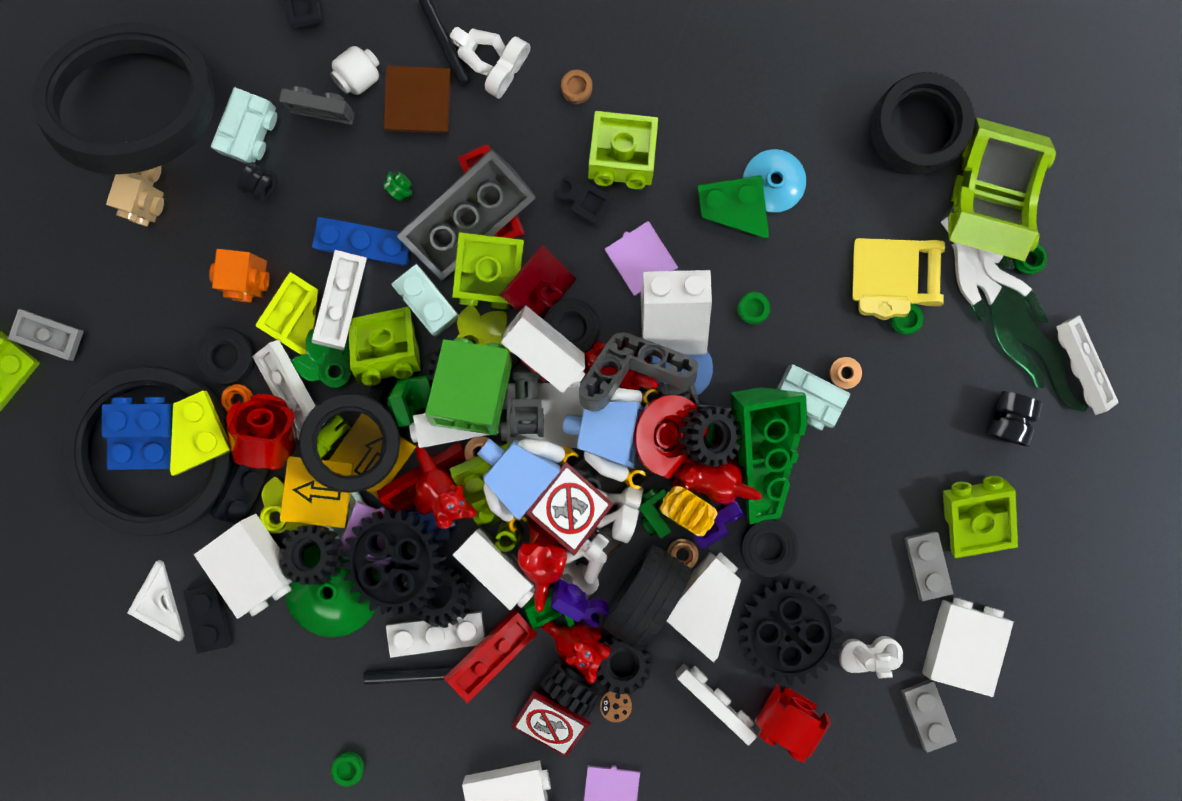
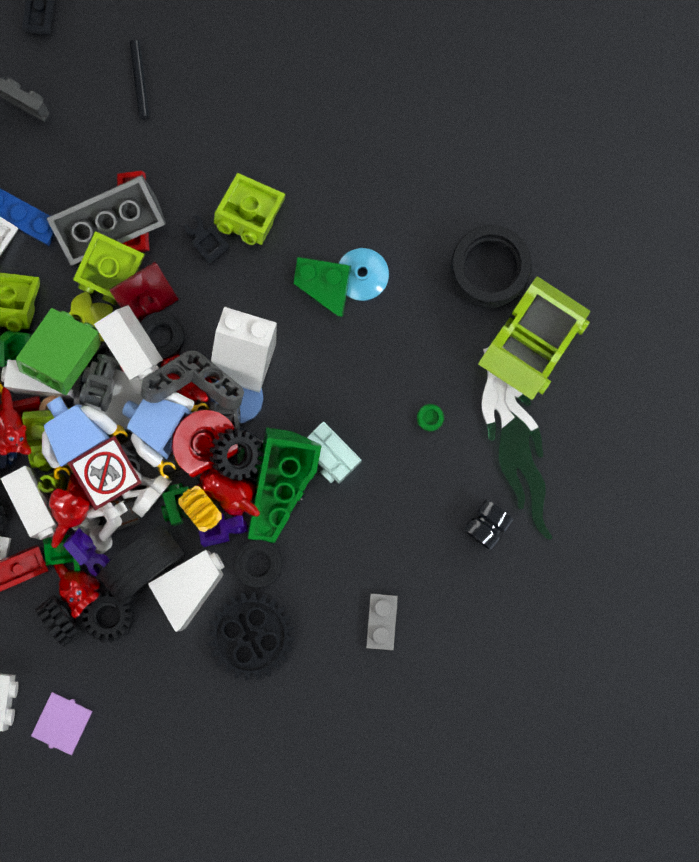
camera: 25 degrees right, 5 degrees down
white head [330,46,379,95] -> none
green plate [382,171,413,201] -> none
reddish brown tile [384,66,451,134] -> none
light aqua brick [391,264,460,337] -> none
white piece [450,27,531,99] -> none
piece [511,691,591,758] -> none
medium nougat tile [561,70,592,104] -> none
medium nougat tile [600,690,632,722] -> none
lavender piece [604,221,678,296] -> none
light nougat plate [667,538,699,569] -> none
white plate [675,663,757,746] -> none
green tile [737,292,770,325] -> none
red brick [755,685,832,762] -> none
light nougat plate [829,357,862,389] -> none
white piece [838,636,903,679] -> none
light yellow piece [852,238,945,320] -> none
light grey plate [901,679,957,753] -> none
white brick [922,597,1014,697] -> none
lime plate [943,476,1018,558] -> none
green plate [1014,244,1047,275] -> none
white plate [1056,315,1119,415] -> none

